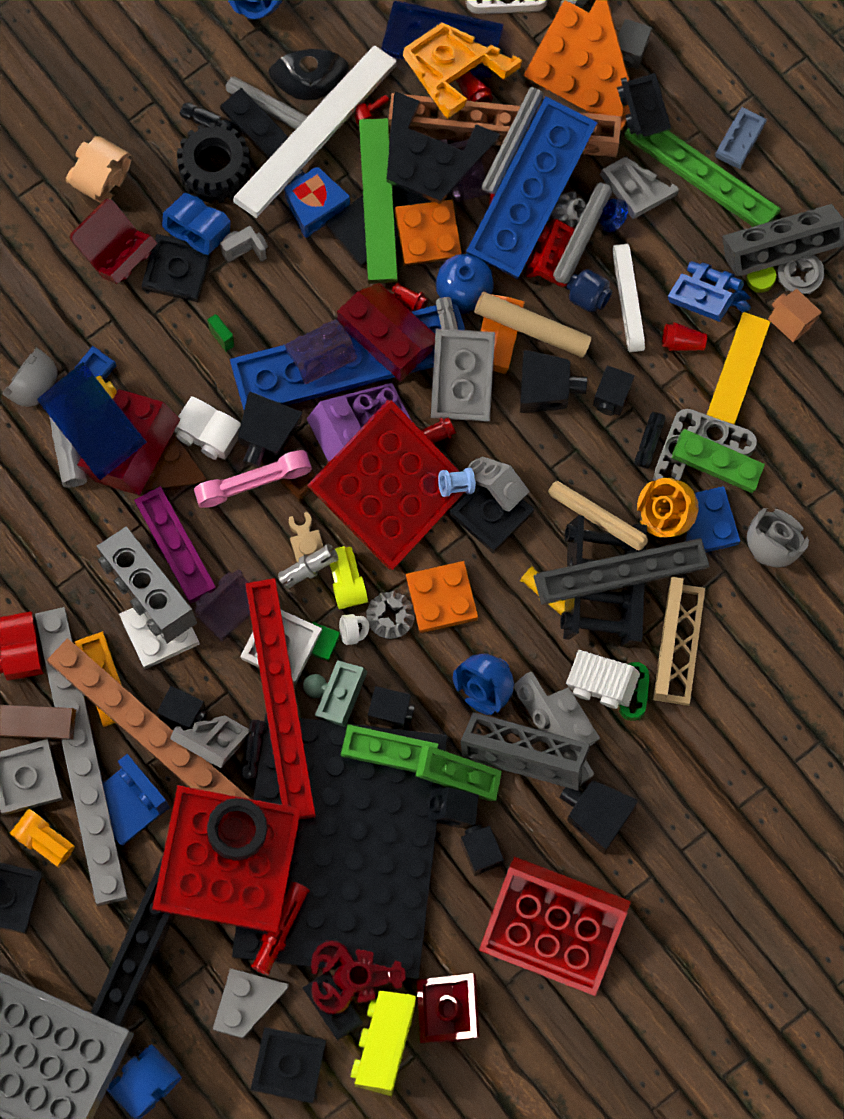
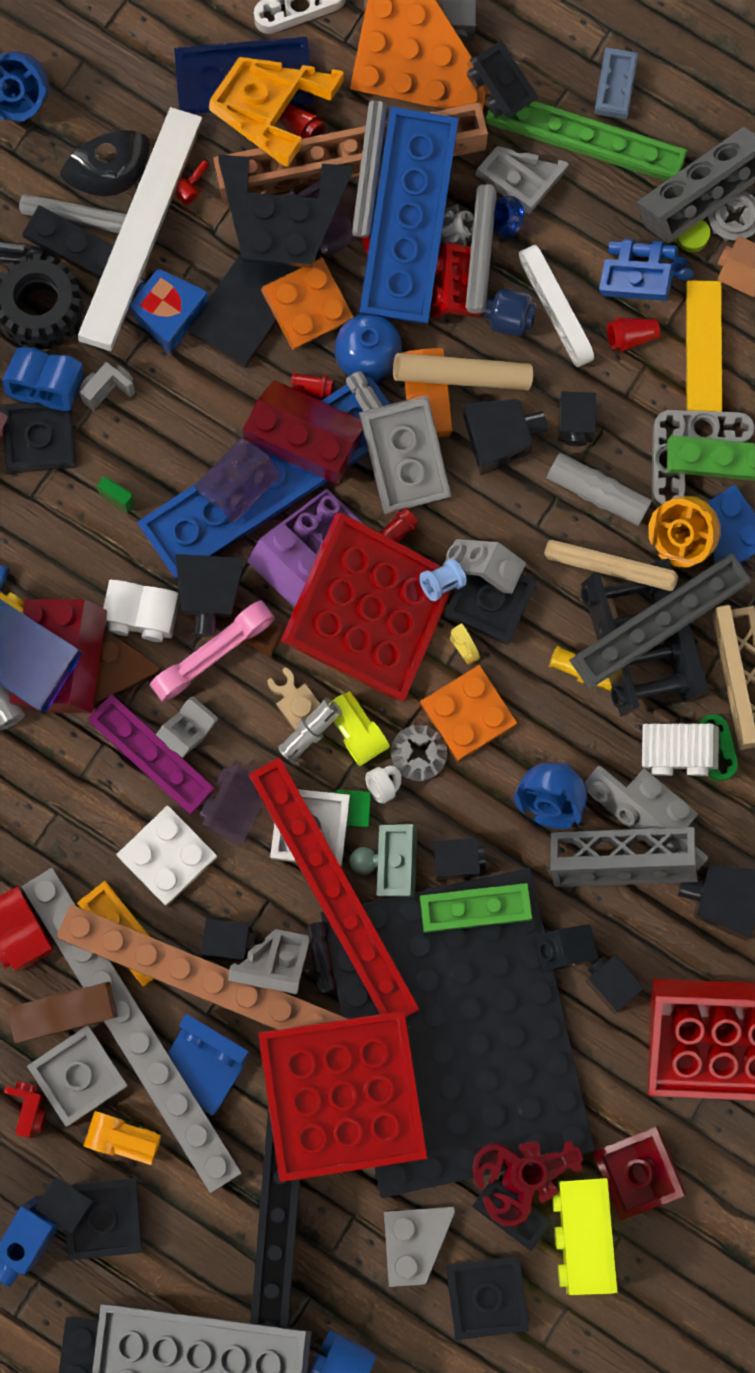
camera: 20 degrees left, 5 degrees up
brick [96,526,197,643] -> none
black tyre [207,798,267,861] -> none
red pin [251,882,310,976] -> none
bright green tile [359,118,397,284] -> none
bright green plate [416,746,502,801] -> none
black axle [634,412,666,469] -> none
none -> light grey bracket [156,697,218,758]
none -> light yellow tile [450,623,480,666]
none -> light grey axle [546,452,652,526]

